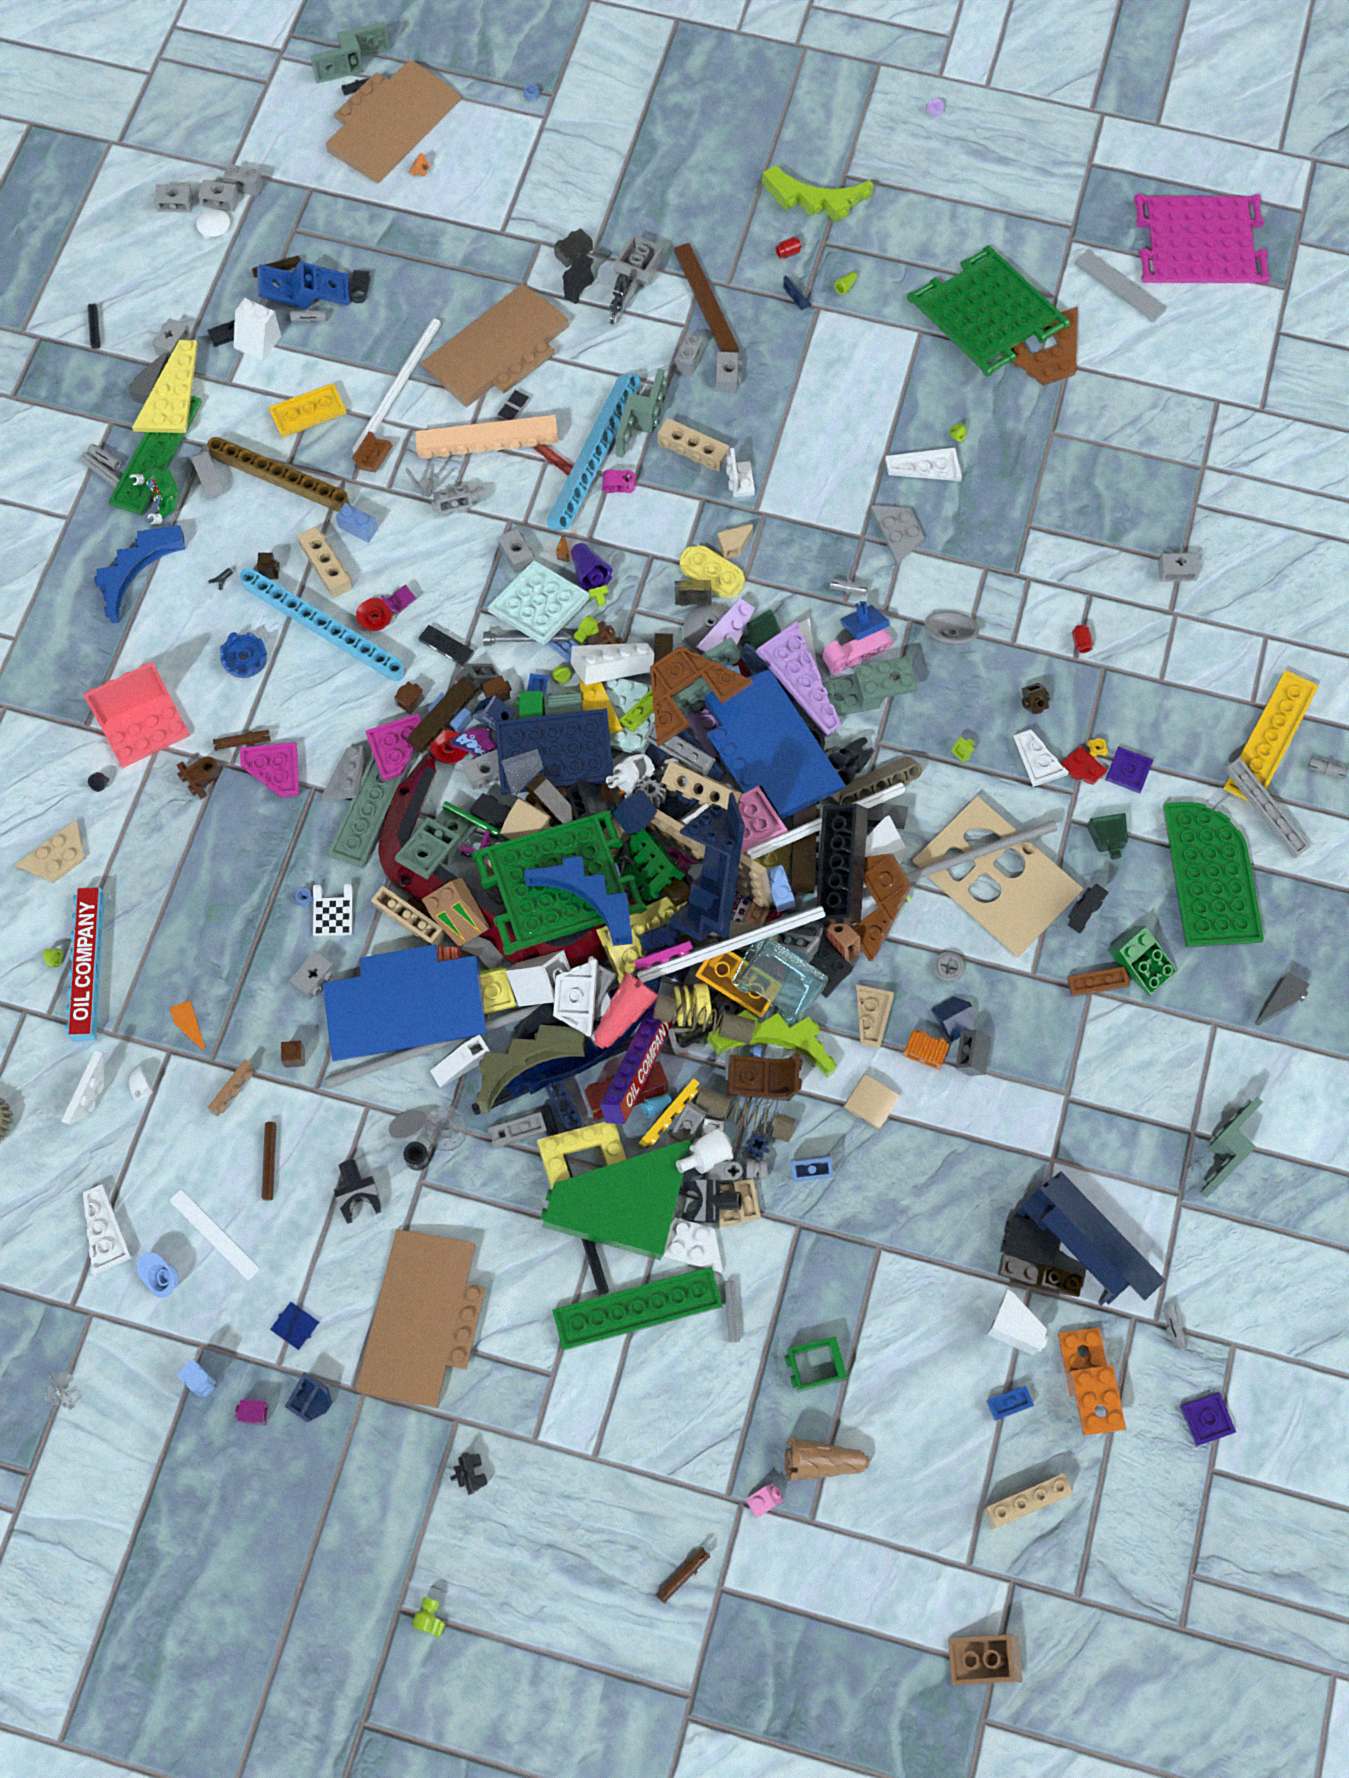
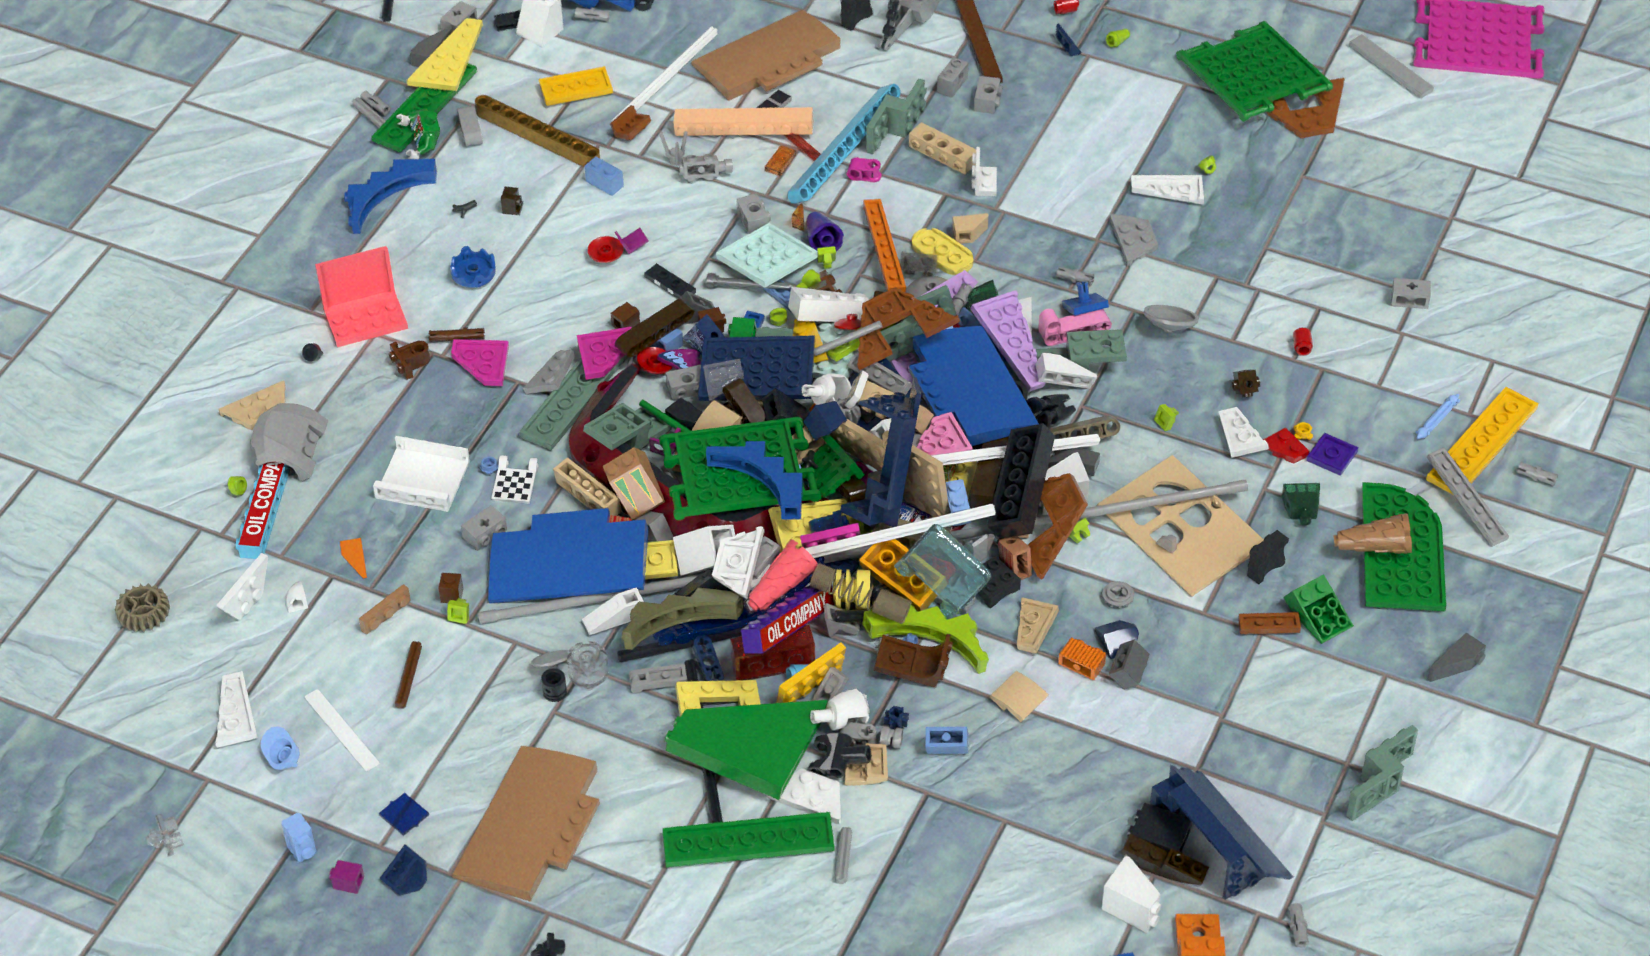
camera: 10 degrees right, 20 degrees down
medium azure beam [240,568,405,681] -> none
tan brick [297,526,352,599] -> none
black connector [333,1159,382,1224] -> none
dark tan piece [695,1087,797,1143] -> none
green window [784,1336,847,1393] -> none
none -> light grey piece [251,403,328,481]
none -> white panel [373,436,470,512]
none -> lime tile [447,598,469,624]
none -> clear orange plate [765,145,796,176]
none -> light grey bar [814,321,882,356]
none -> red dish [834,314,861,330]
none -> white tile [845,371,869,409]
none -> orange plate [863,199,906,292]
none -> light grey pin [952,283,972,316]
none -> white slope [1036,353,1097,389]
none -> light grey tile [1157,535,1177,553]
none -> medium nougat cone [1333,514,1412,553]
none -> light blue wheel [1416,394,1460,439]

